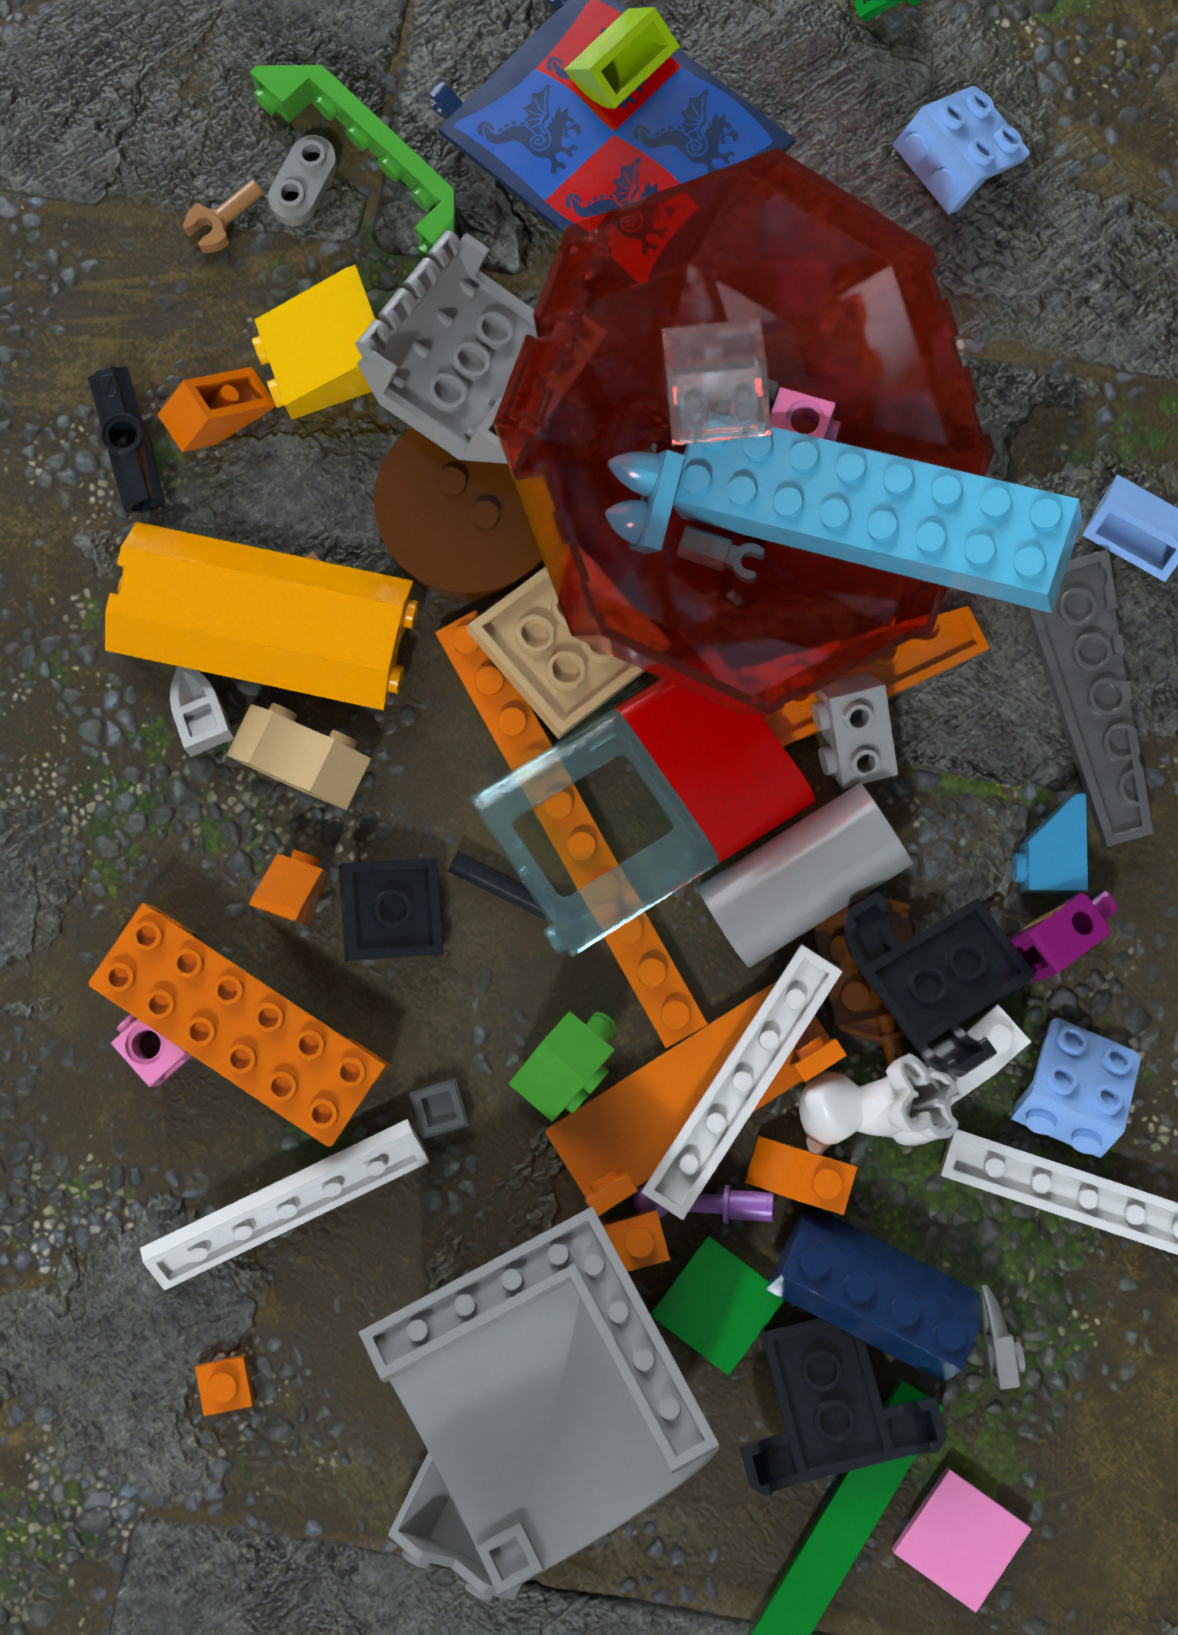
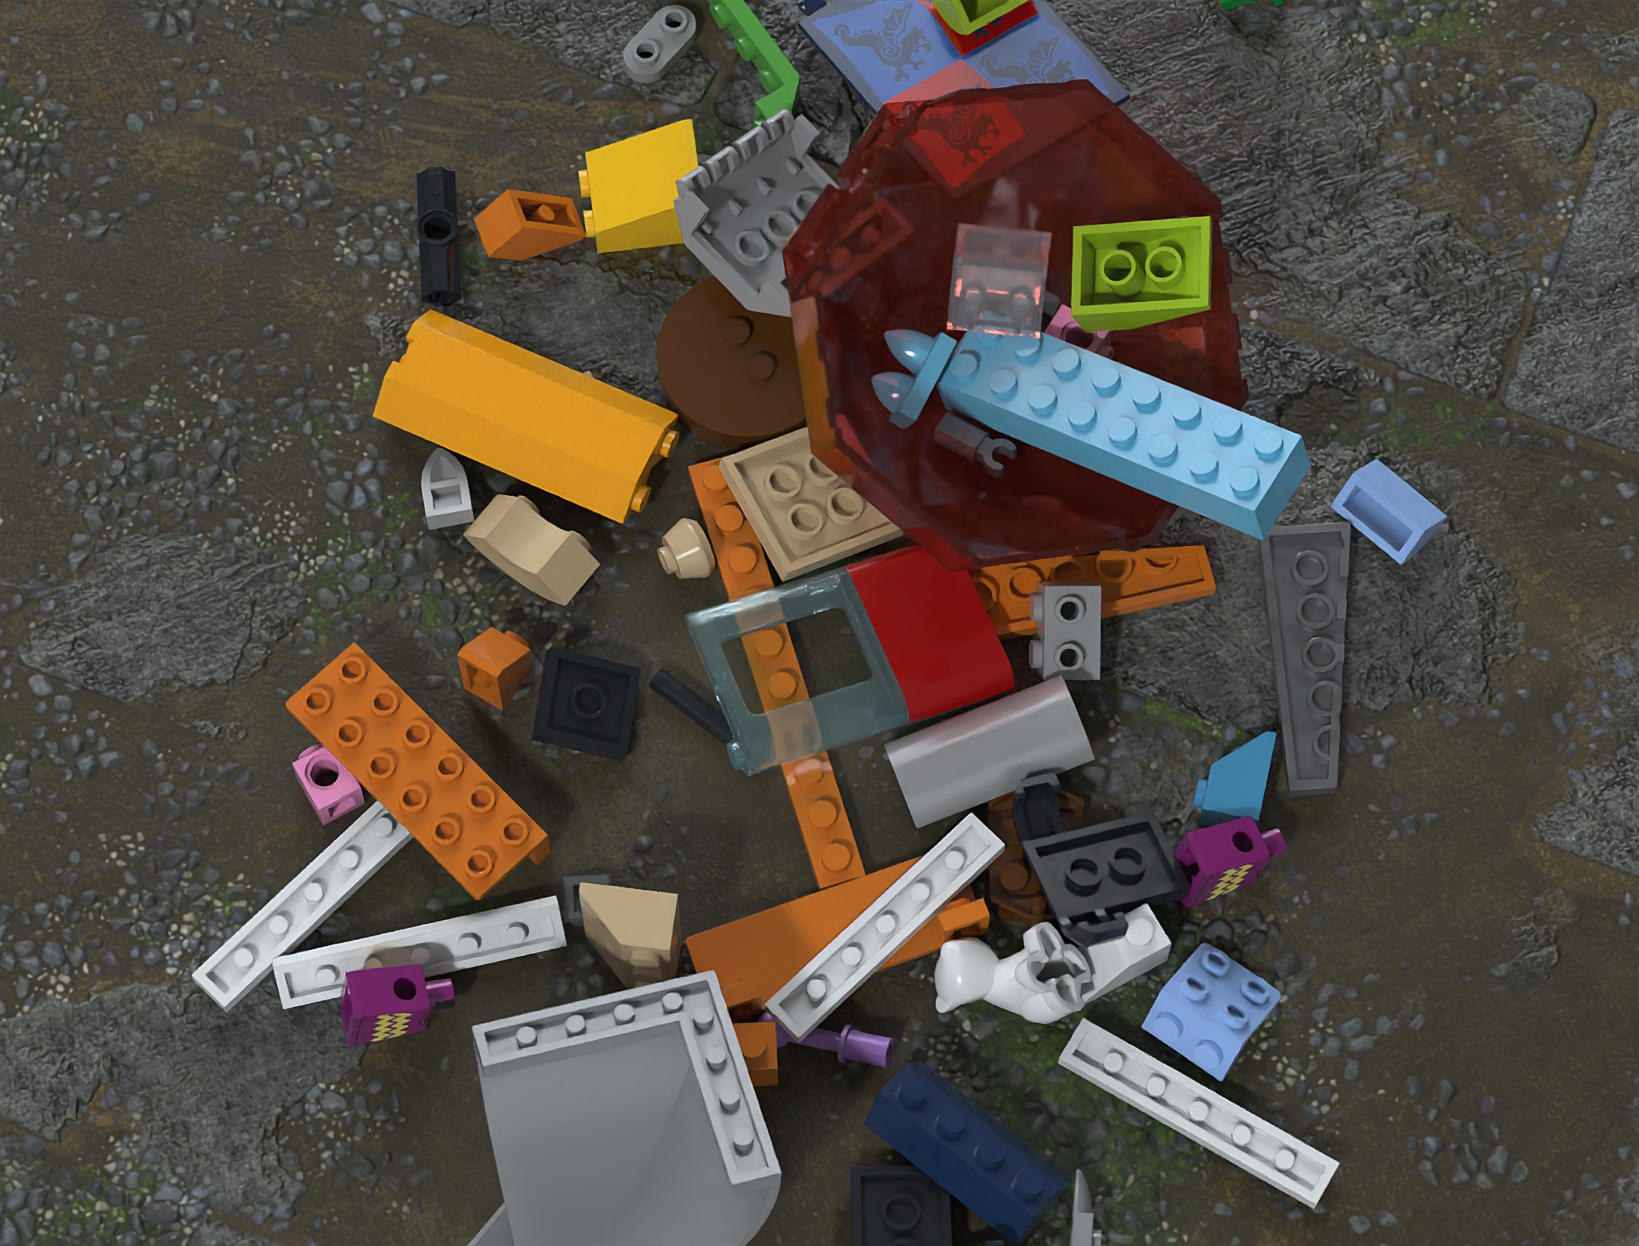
camera: 10 degrees right, 15 degrees down
medium nougat bar [183,179,264,253] -> none
orange plate [195,1354,255,1416] -> none
bright green brick [509,1011,618,1122] -> none
green tile [650,1234,784,1376] -> none
orange slope [744,1136,857,1215] -> none
light blue bracket [892,86,1029,215] -> none
none -> white plate [192,801,413,1013]
none -> magenta torso [339,964,455,1047]
none -> tan slope [579,882,682,989]
none -> tan cone [657,518,715,579]
none -> lime slope [1071,216,1212,332]

